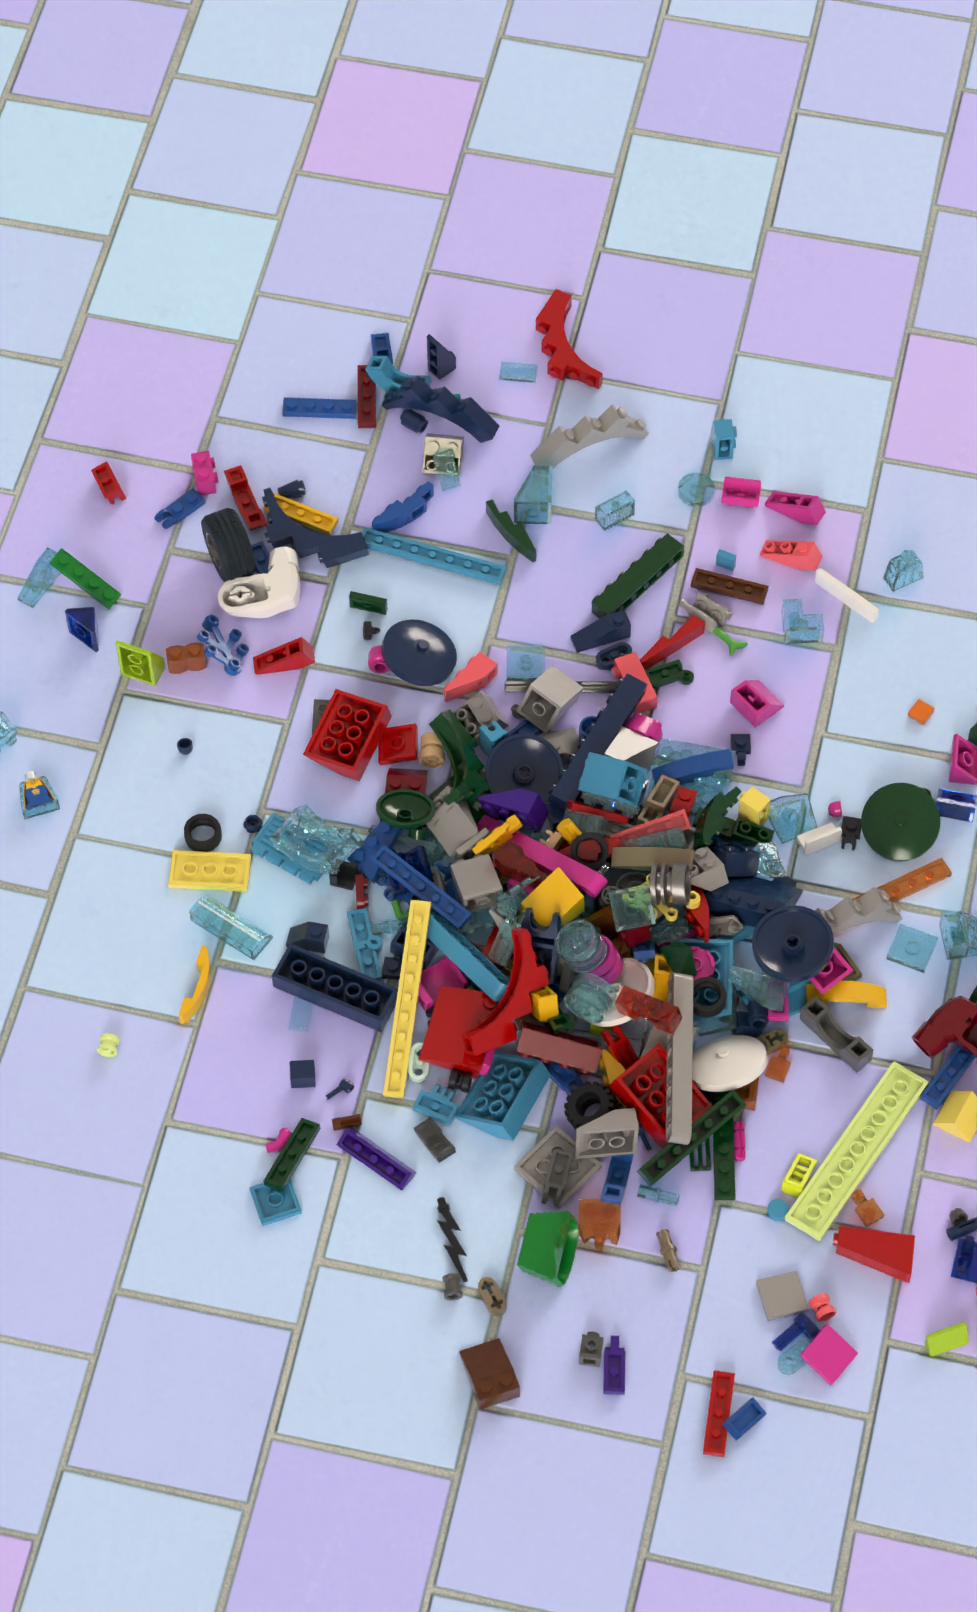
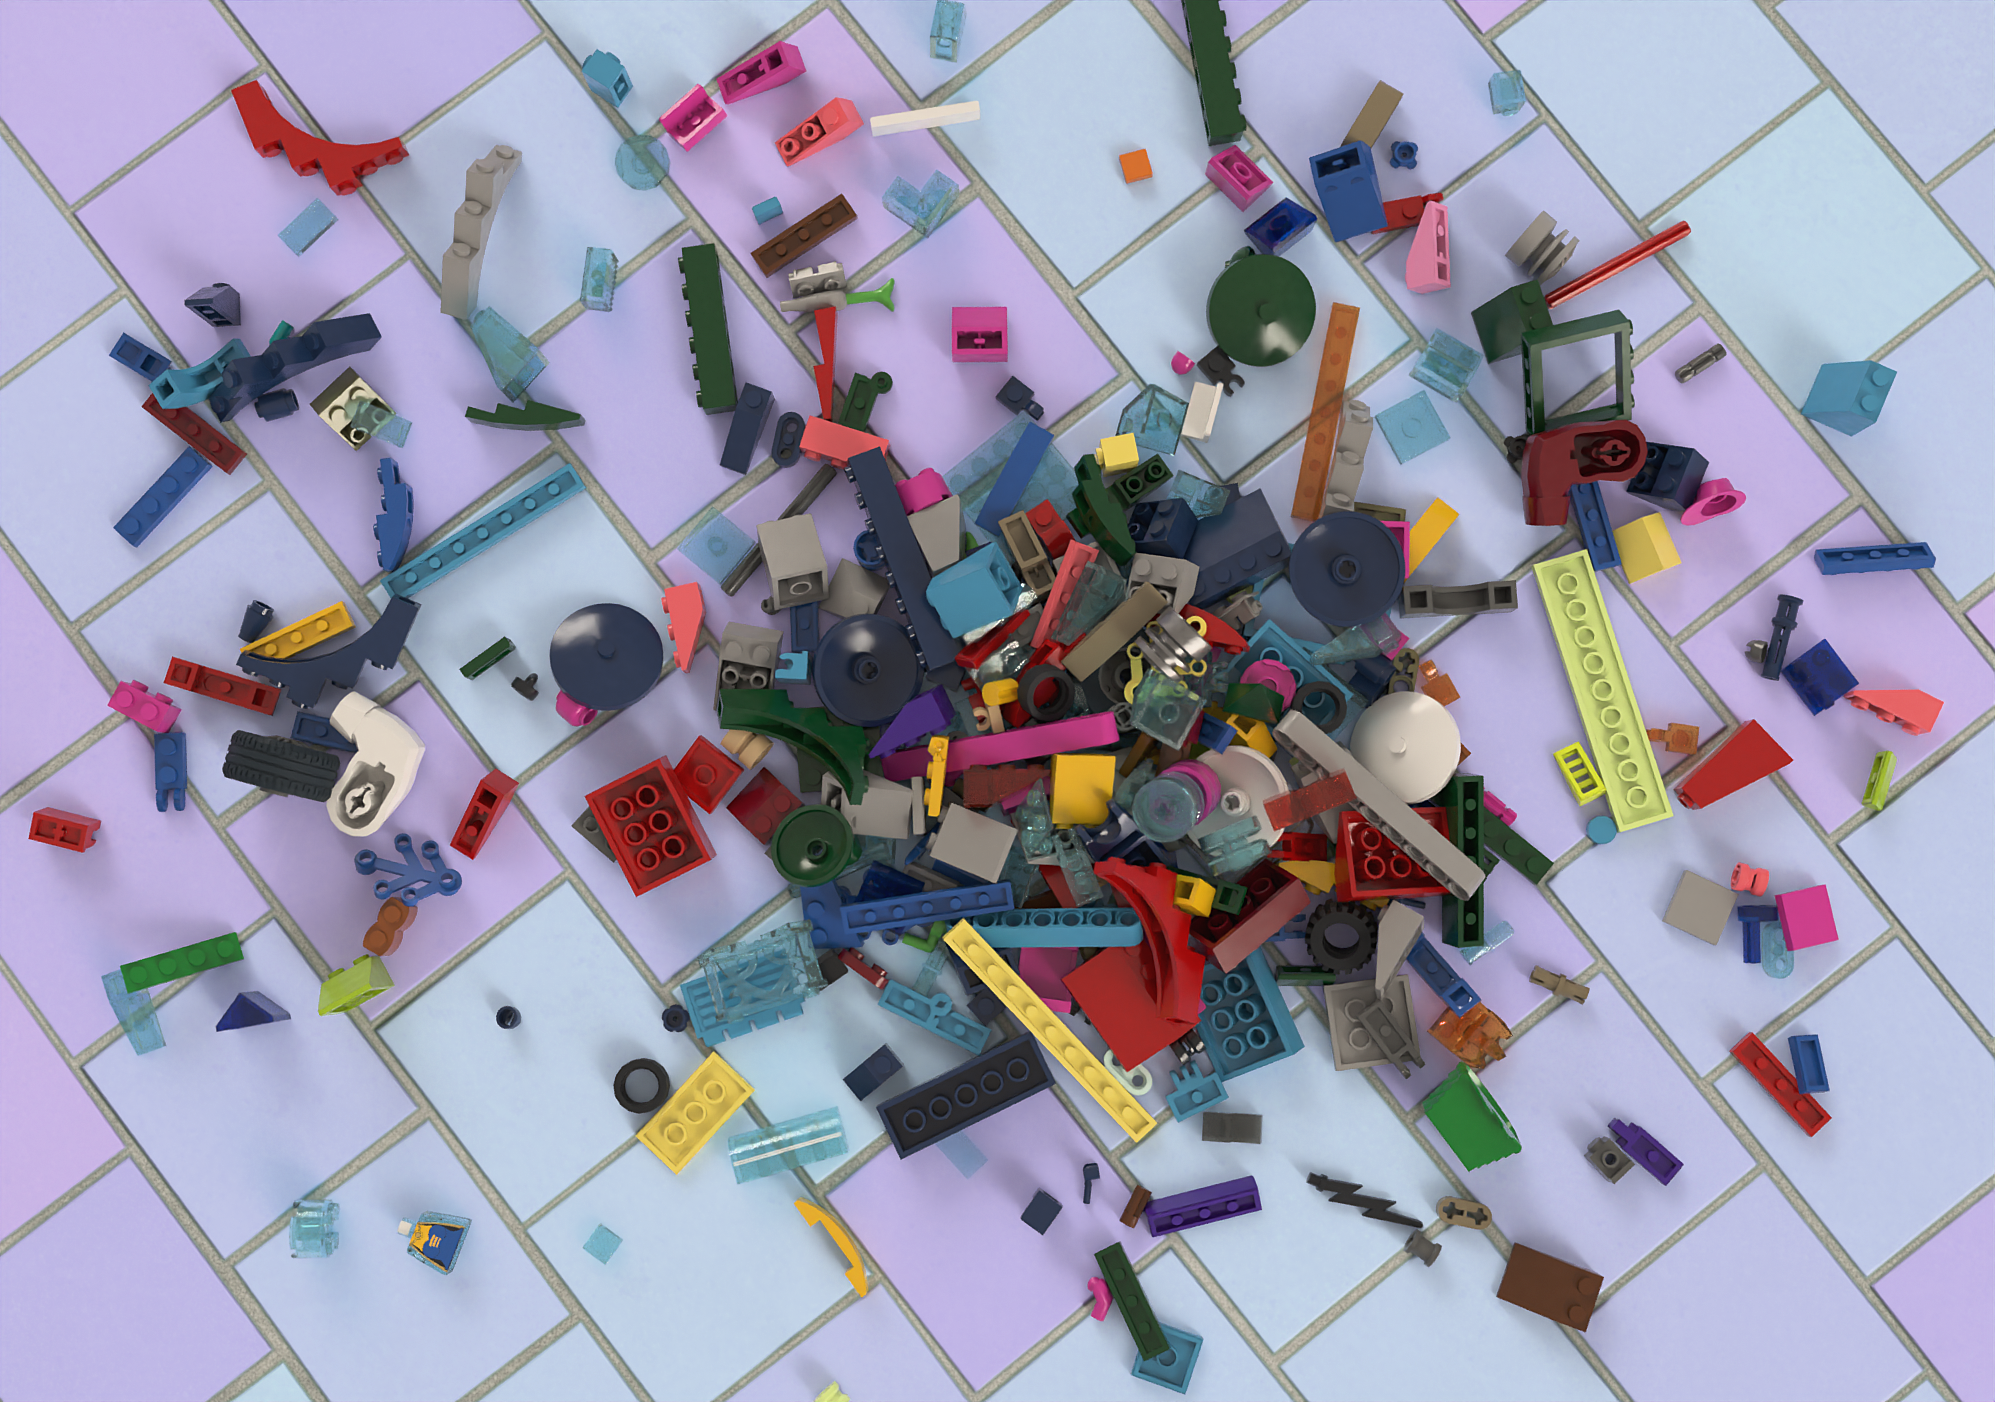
camera: 50 degrees left, 25 degrees up
none -> clear light blue tile [583,1223,623,1265]
none -> dark green slope [1275,965,1336,986]

